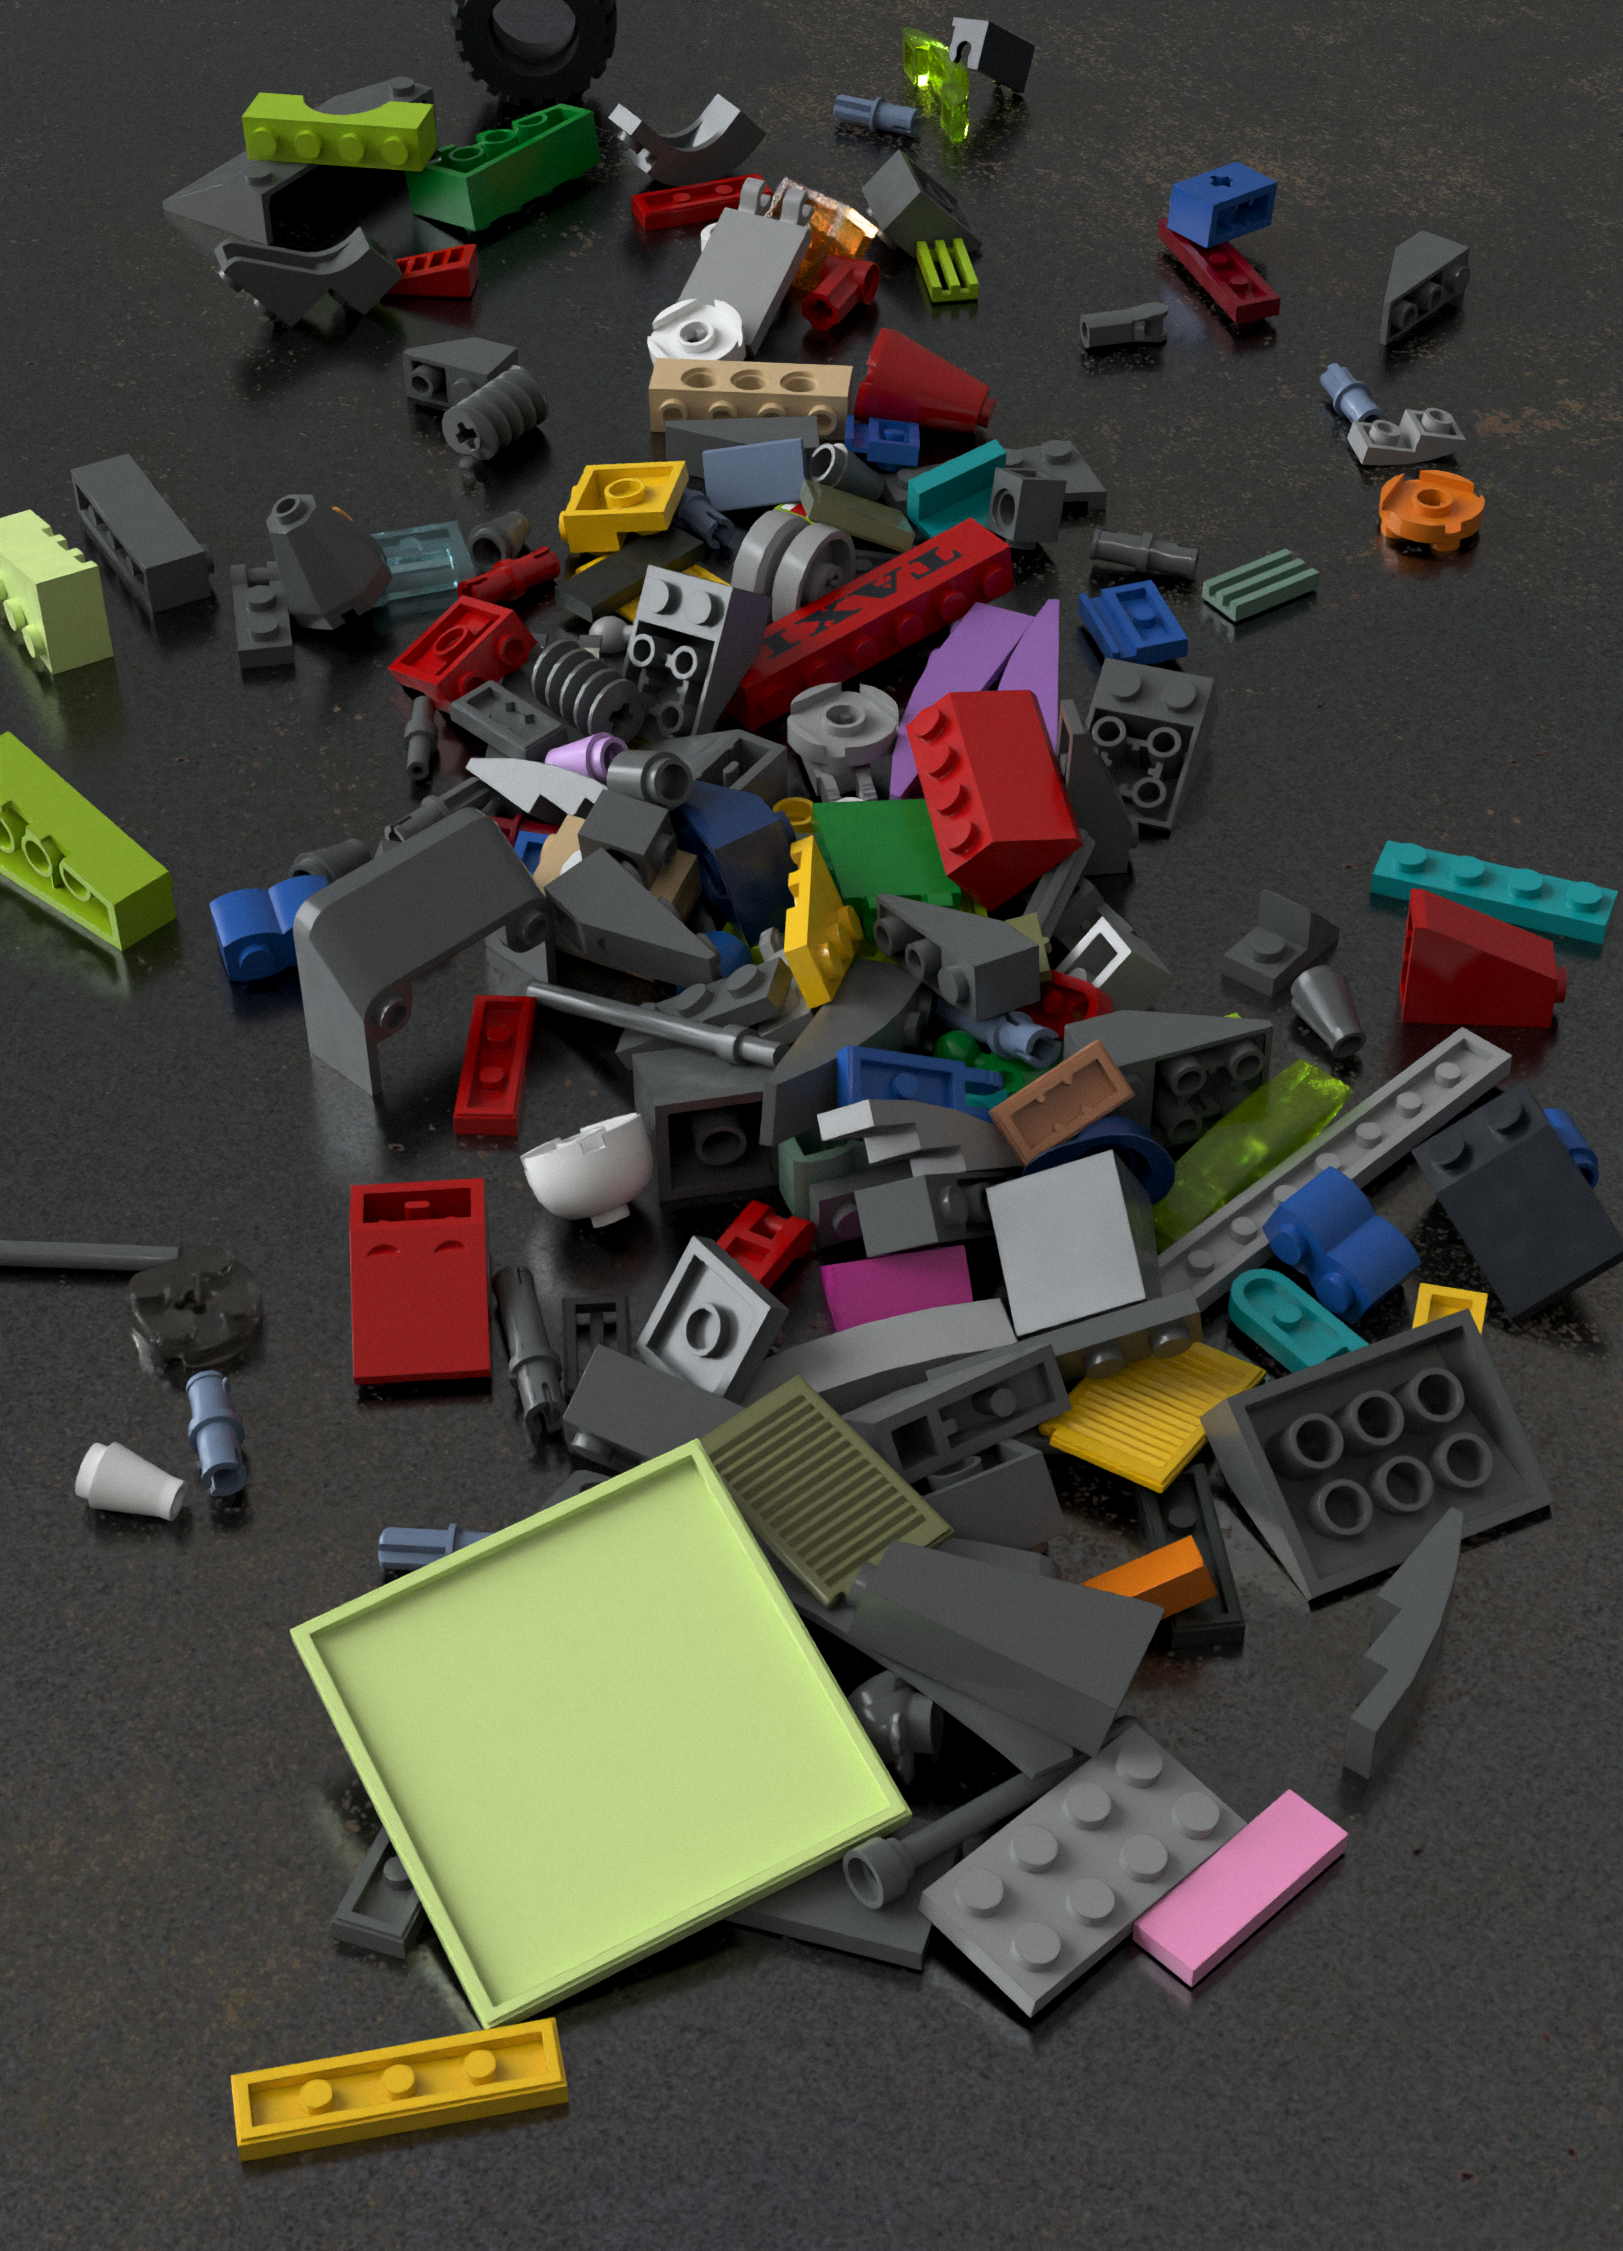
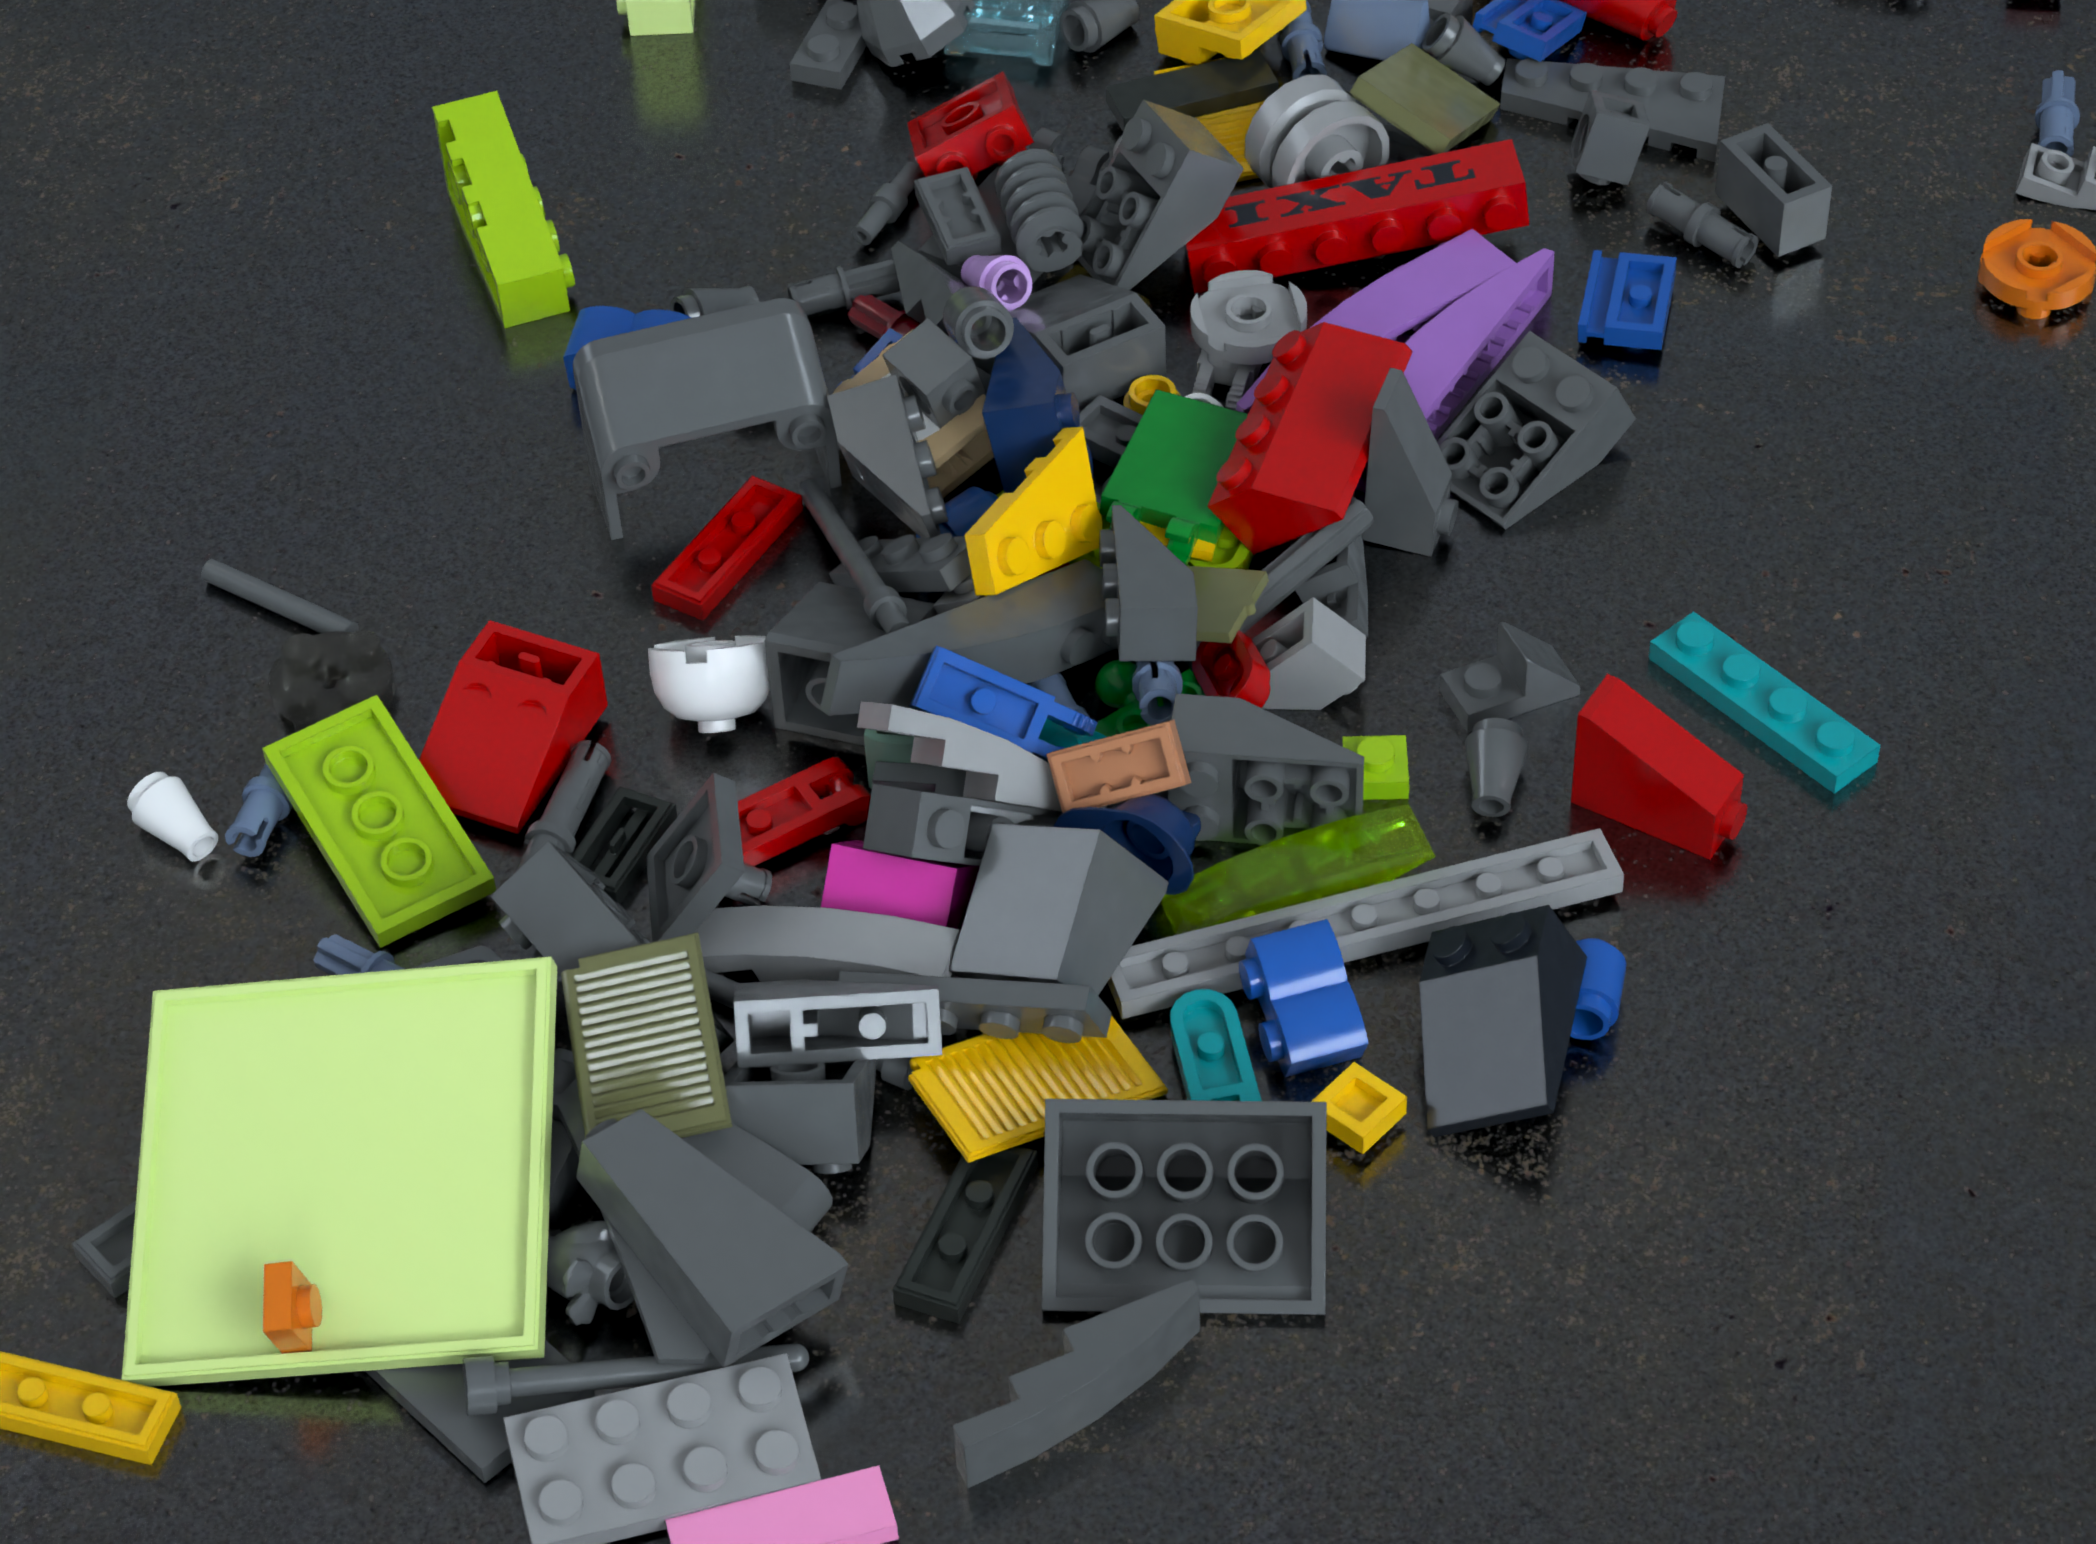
camera: 30 degrees right, 5 degrees up
red pin [457,546,560,604] -> none
teal panel [907,439,1007,540] -> none
orange slope [1078,1535,1219,1620] -> none
sand green tile [1202,548,1319,622] -> none
none -> lime plate [262,695,496,948]
none -> orange plate [263,1261,322,1353]
none -> dark grey brick [1715,123,1832,257]

